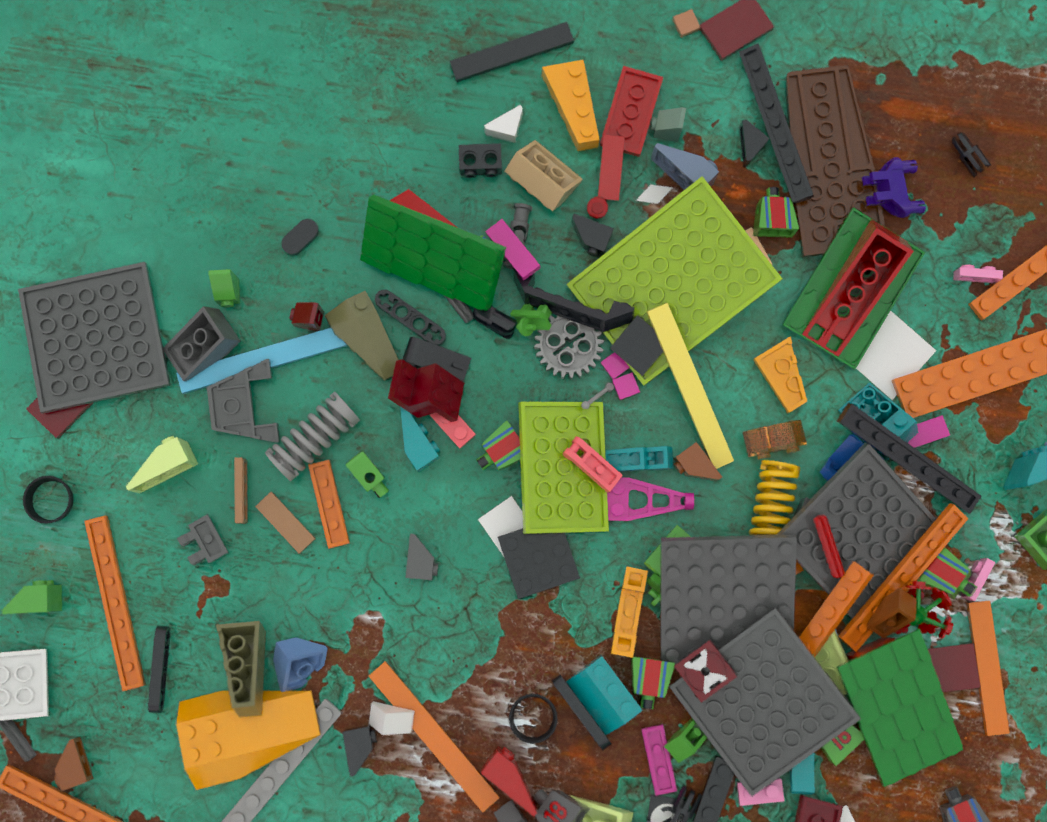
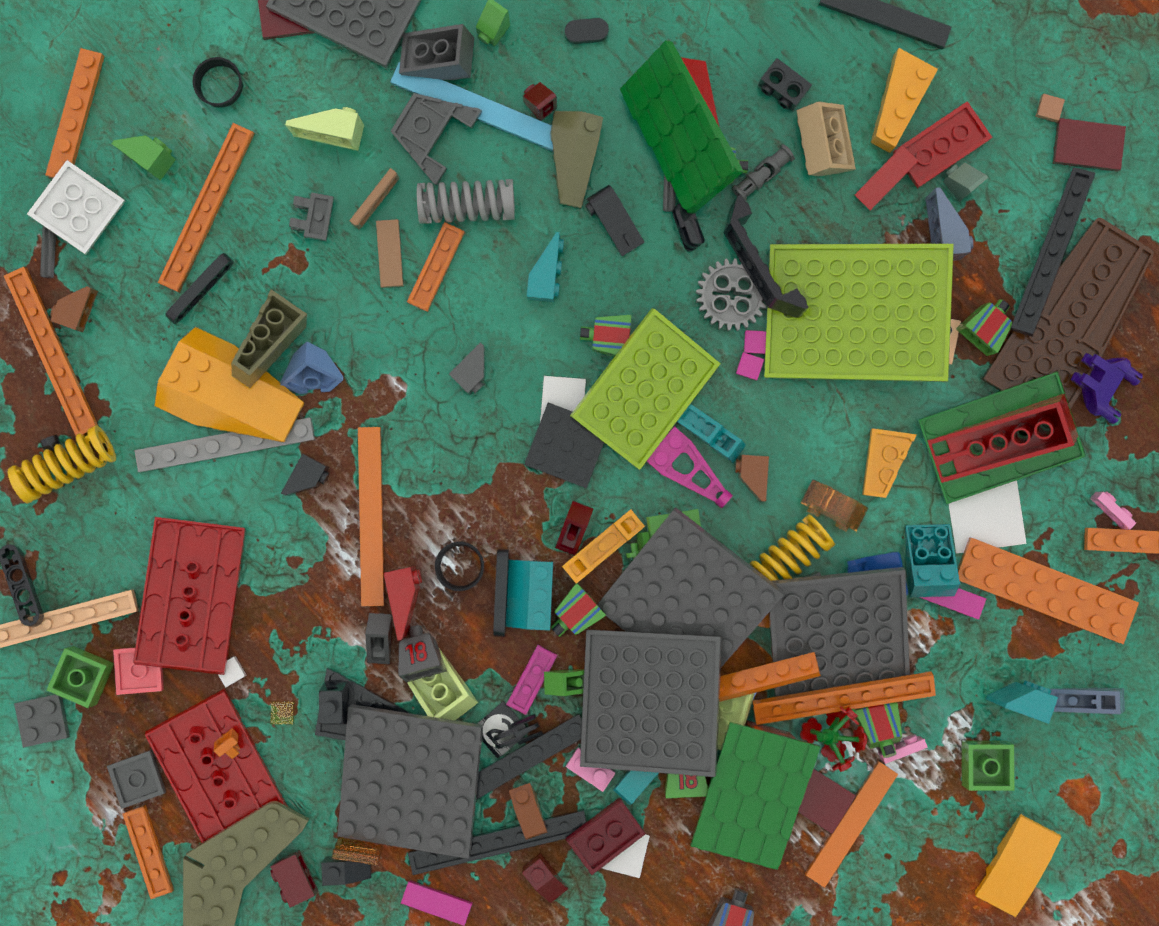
camera: 40 degrees right, 5 degrees up
bright green torso [345,450,389,498] -> none
white slope [369,702,415,735] -> none
black beam [375,290,446,346] -> none
dark red bracket [388,359,465,422] -> none
coral plate [430,413,476,449] -> none
white slope [484,105,523,143] -> none
dark pink tile [485,219,541,280] -> none
bright green hips [510,304,552,336] -> none
coral plate [563,436,623,493] -> none
black slope [572,213,614,257] -> none
light grey hinge [581,383,614,409] -> none
red tile [587,196,608,218] -> none
black tile [610,315,663,376] -> none
white sticker [636,185,672,204] -> none
light yellow tile [646,303,734,469] -> none
dark red piece [674,640,737,703] -> none
black slope [739,120,770,167] -> none
red axle [814,515,845,578] -> none
black plate [837,403,982,514] -> none
dark orange slope [867,588,917,638] -> none
none -> dark red slope [555,501,593,555]

